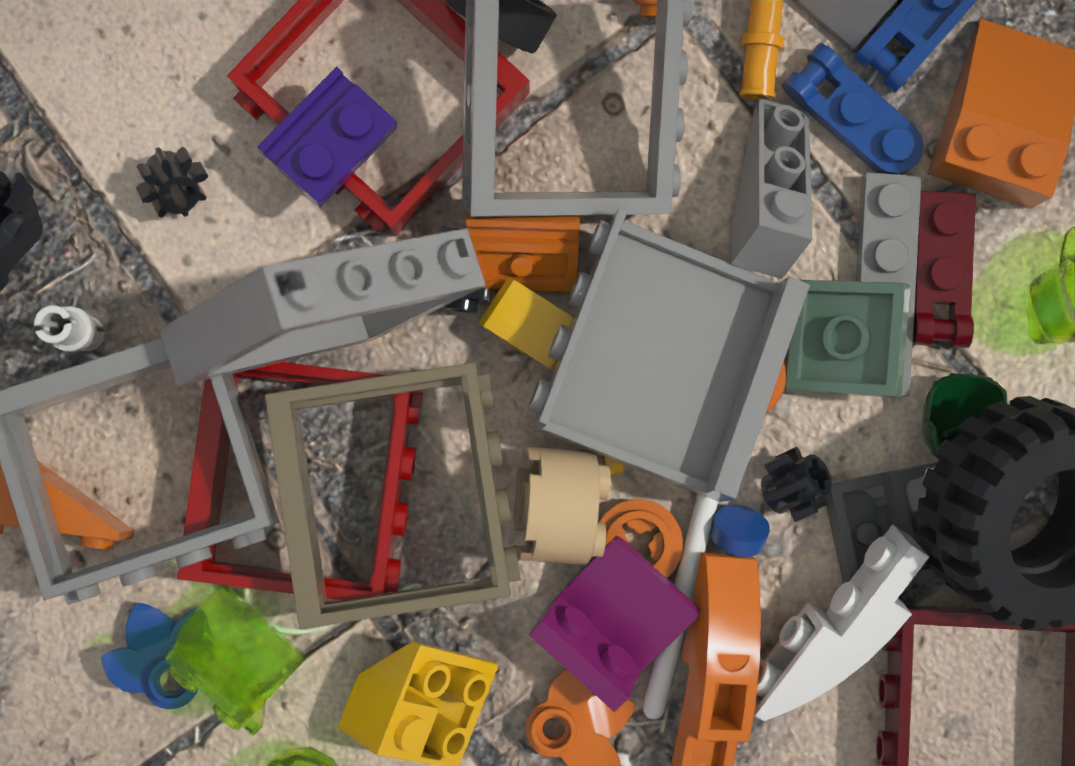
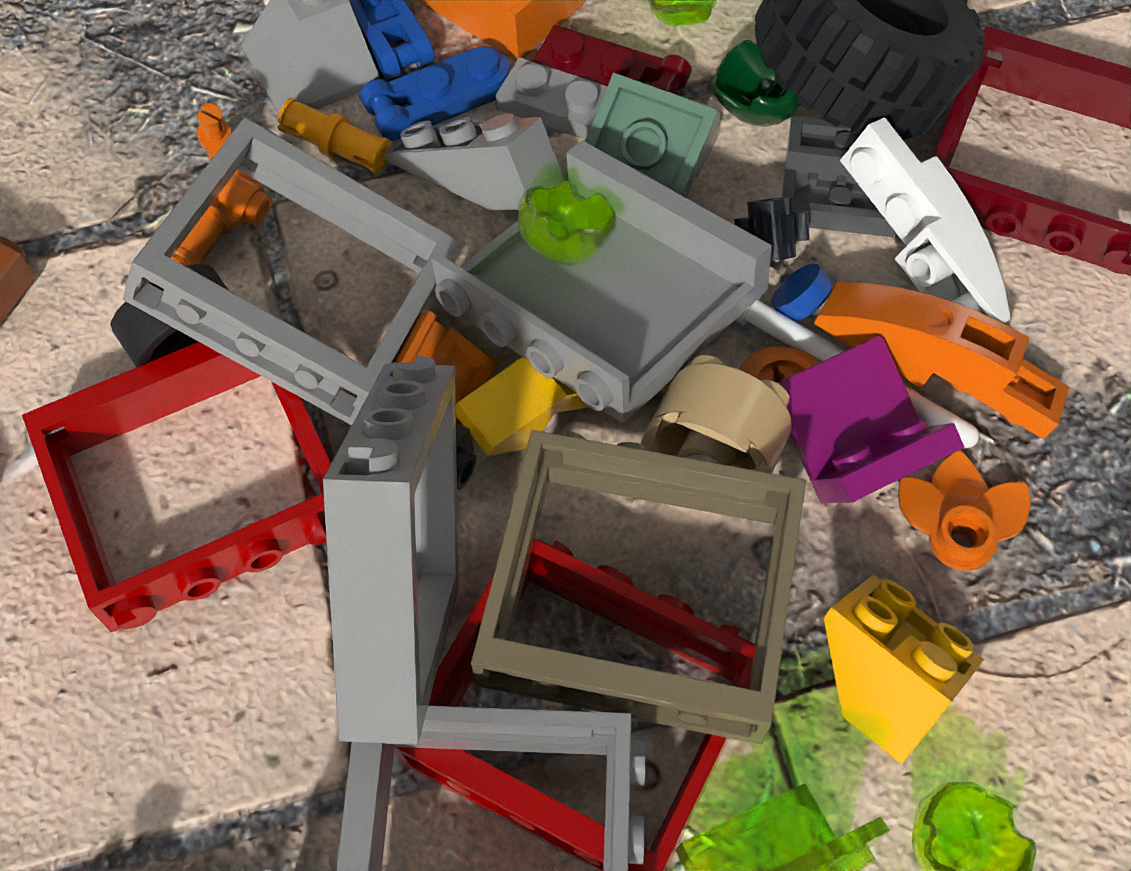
camera: 65 degrees left, 25 degrees down
black gear [136,147,208,218] -> none
dark purple plate [257,66,398,208] -> none
none -> clear neon green hair [518,181,617,266]

